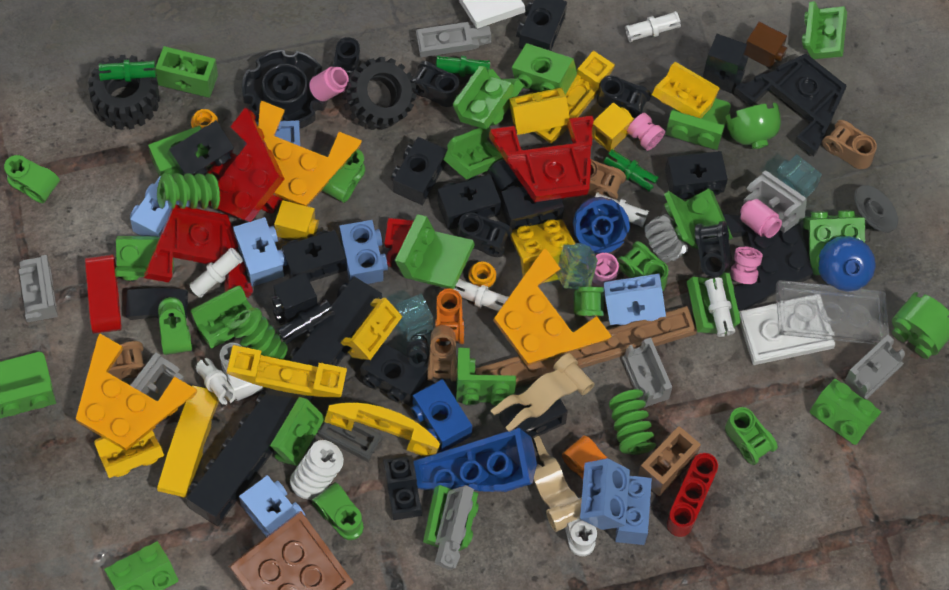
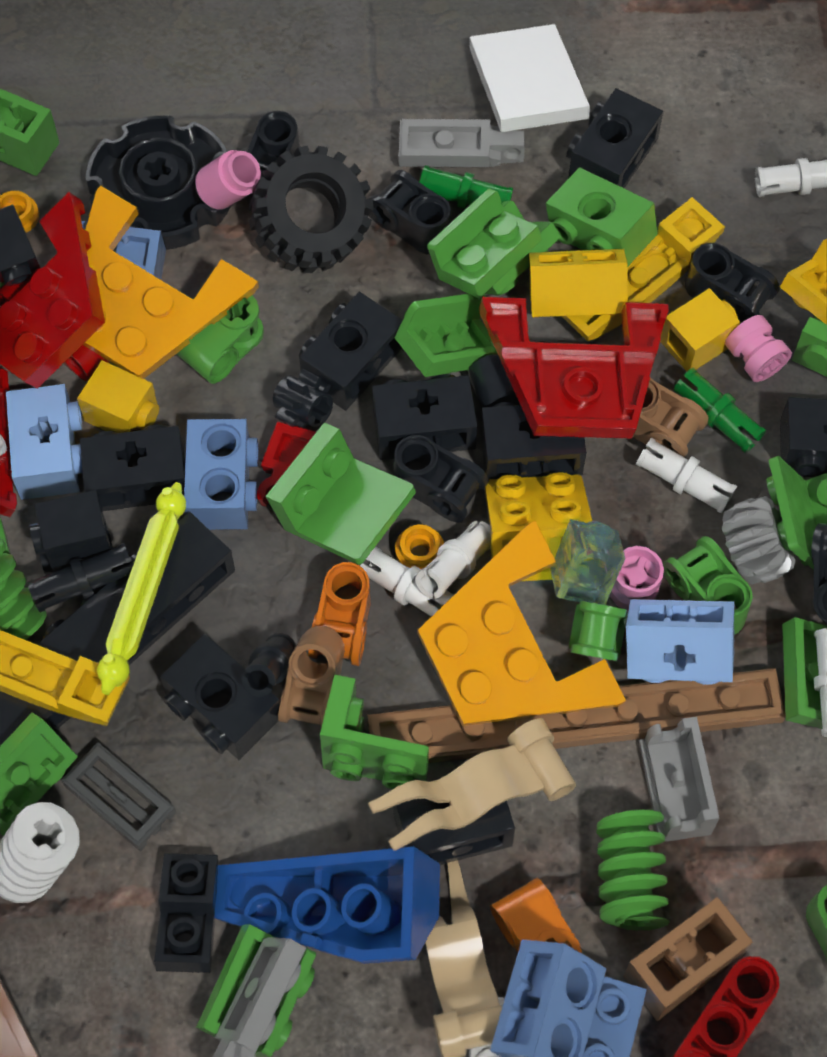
camera: 15 degrees right, 0 degrees up
bright green piece [312,482,364,540] -> none
yellow slope [324,403,440,457] -> none
yellow hinge [341,298,403,360] -> none
clear light blue brick [396,293,433,341] -> none
blue brick [411,379,472,452] -> none
blue cylinder [573,197,630,254] -> none
none -> neon yellow wheel [97,482,186,695]
none -> black gear [273,369,333,429]
none -> white pin [415,521,491,599]

